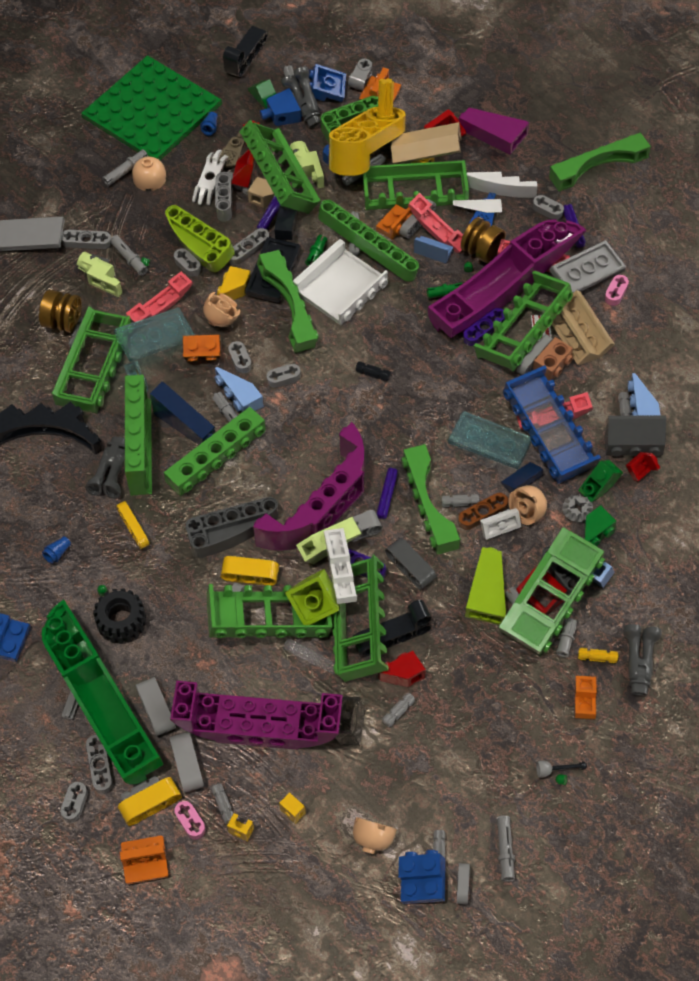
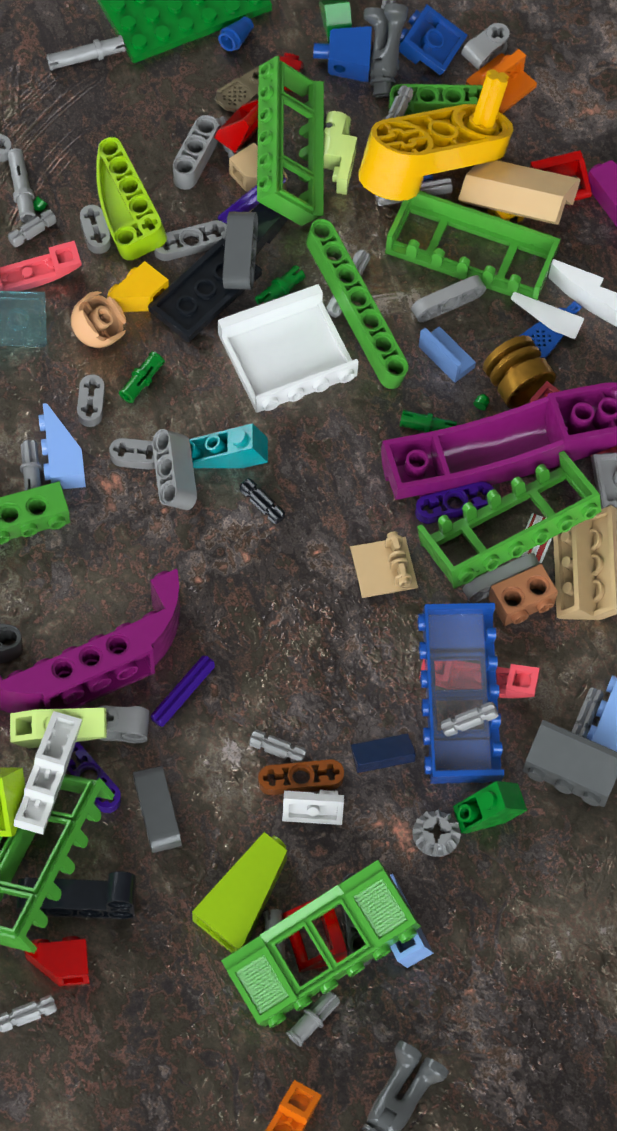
camera: 20 degrees right, 5 degrees up
light nougat cylinder [132,156,166,191] -> none
orange bracket [183,335,221,361] -> none
white piece [192,150,228,206] -> none
bright green arch [257,250,318,353] -> none
orange bracket [376,204,413,240] -> none
bright green arch [401,444,460,555] -> none
coral slope [408,193,463,253] -> none
clear light blue tile [448,411,531,470] -> none
light nougat cylinder [508,485,547,525] -> none
yellow axle [578,648,618,663] -> none
green slope [584,505,617,546] -> none
red bracket [625,452,660,481] -> none
none -> light grey axle [8,209,57,247]
none -> green pin [119,352,165,403]
none -> light grey beam [152,429,197,511]
none -> teal slope [189,423,268,468]
none -> dark grey beam [223,211,258,290]
none -> tan hinge [350,531,418,598]
none -> light grey axle [385,85,413,119]
none -> light grey axle [441,702,498,737]

